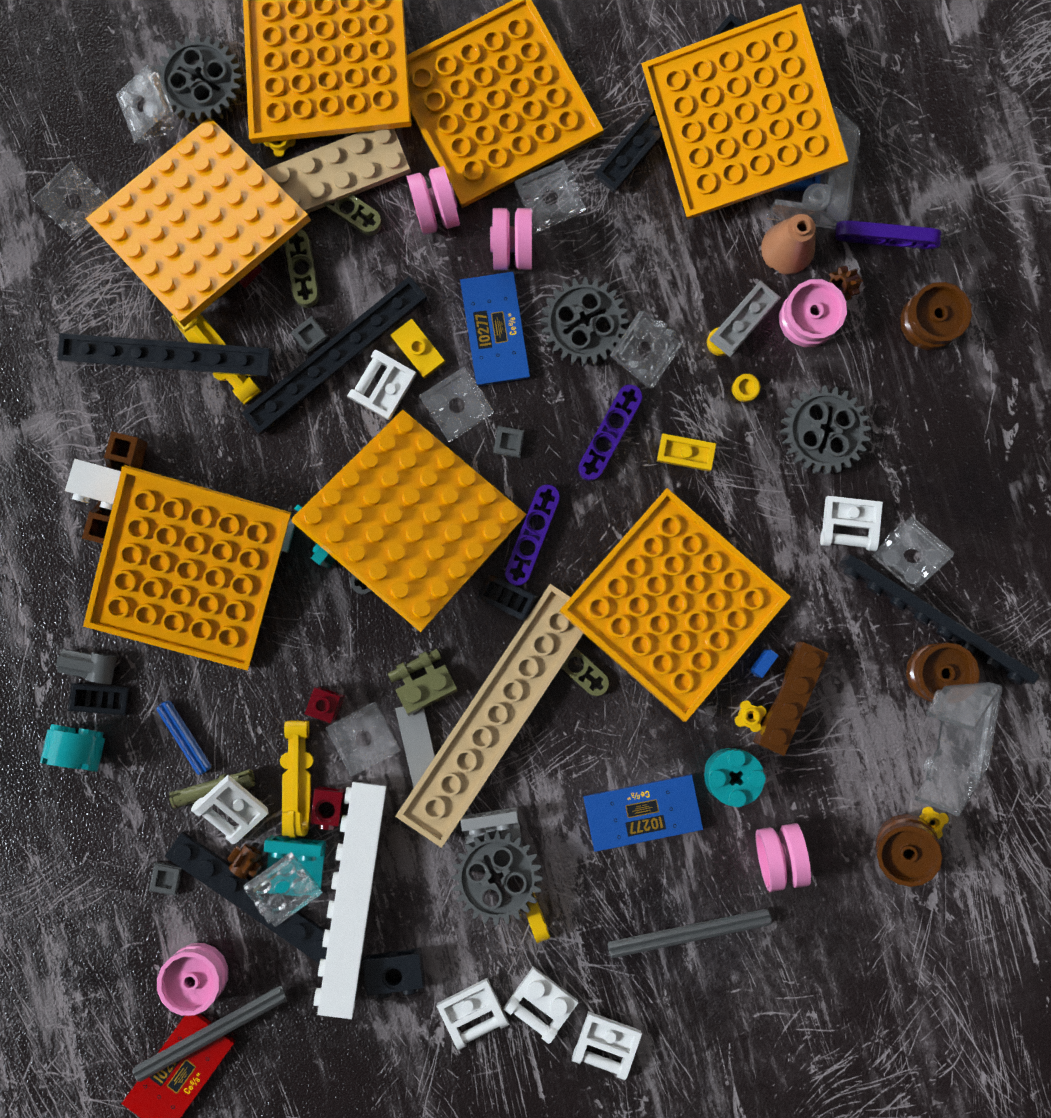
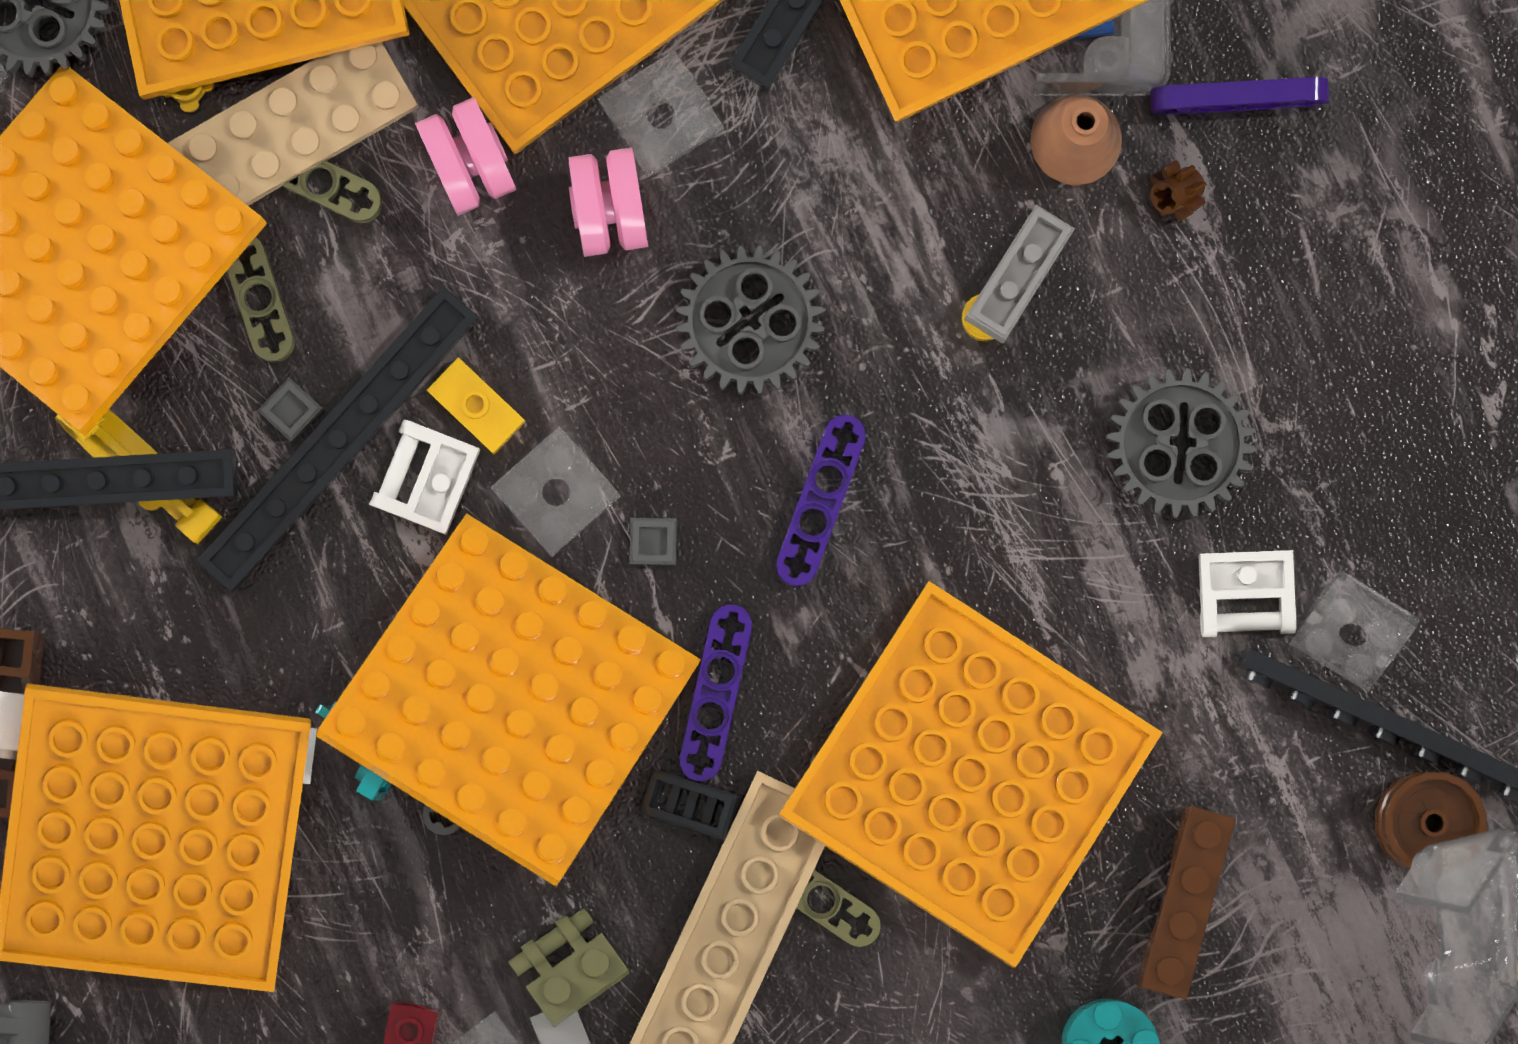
camera: 10 degrees left, 0 degrees up
blue tile [460,272,530,387] -> none
clear piece [610,311,682,388] -> none
yellow plate [657,433,716,472] -> none
yellow tile [732,374,760,402] -> none
yellow plate [735,701,766,732] -> none
blue tile [750,649,778,678] -> none
bright pink wheel [779,279,847,347] -> none
reddish brown wheel [900,282,972,350] -> none

